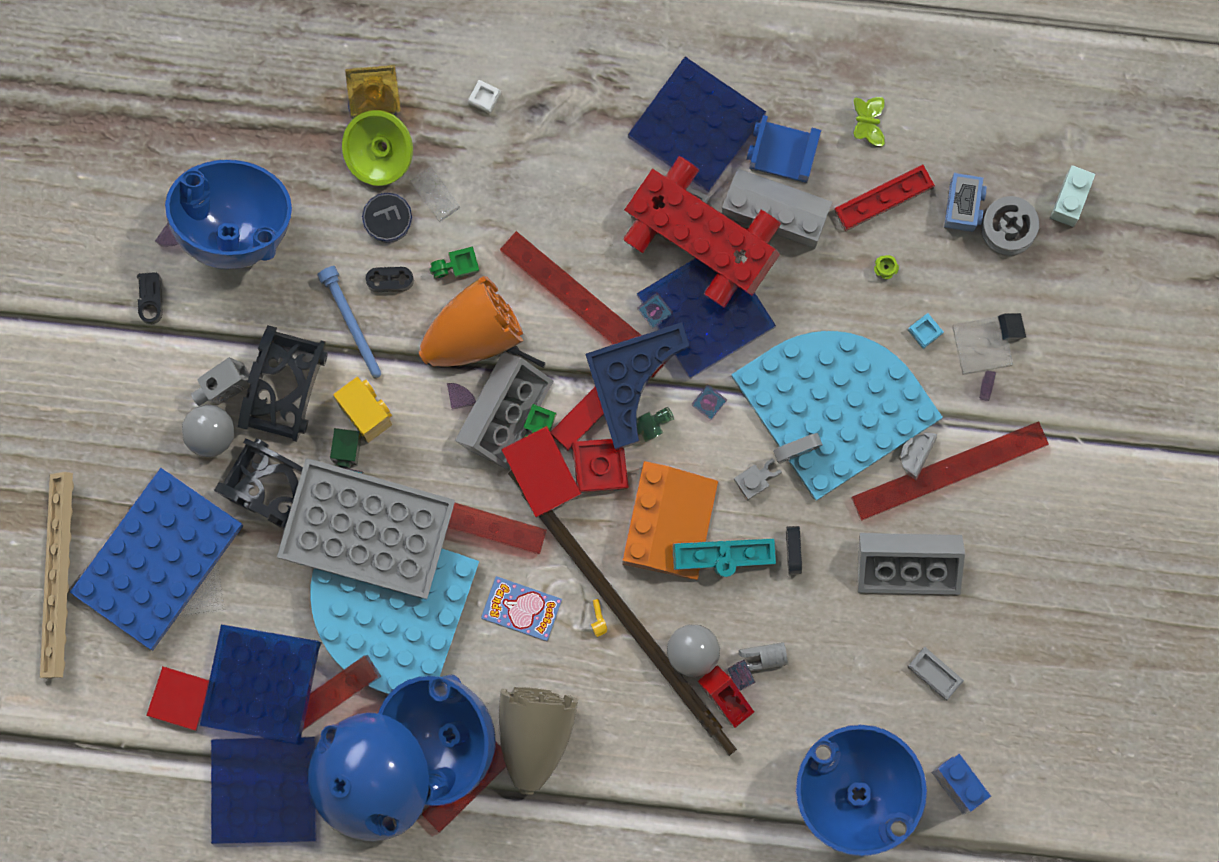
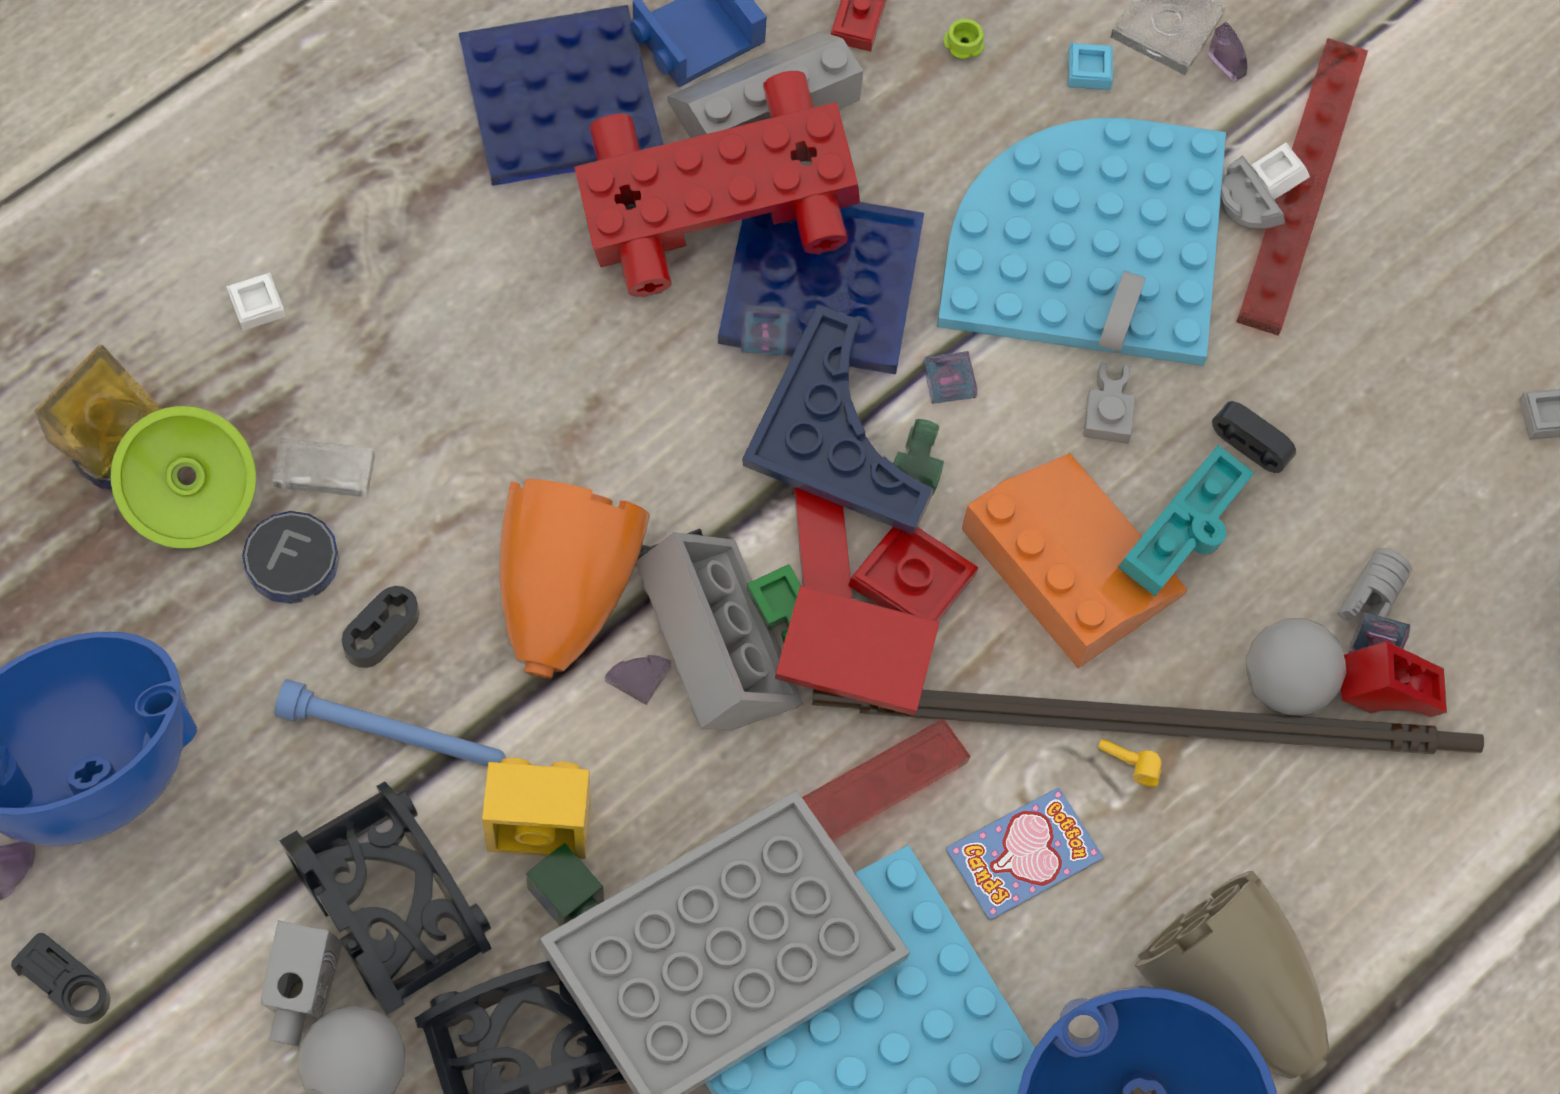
camera: 55 degrees left, 15 degrees down
green plate [429,246,479,279] -> none
clear red tile [500,231,669,378] -> none
light grey slope [858,533,965,595] -> none
none -> white tile [1250,143,1310,200]

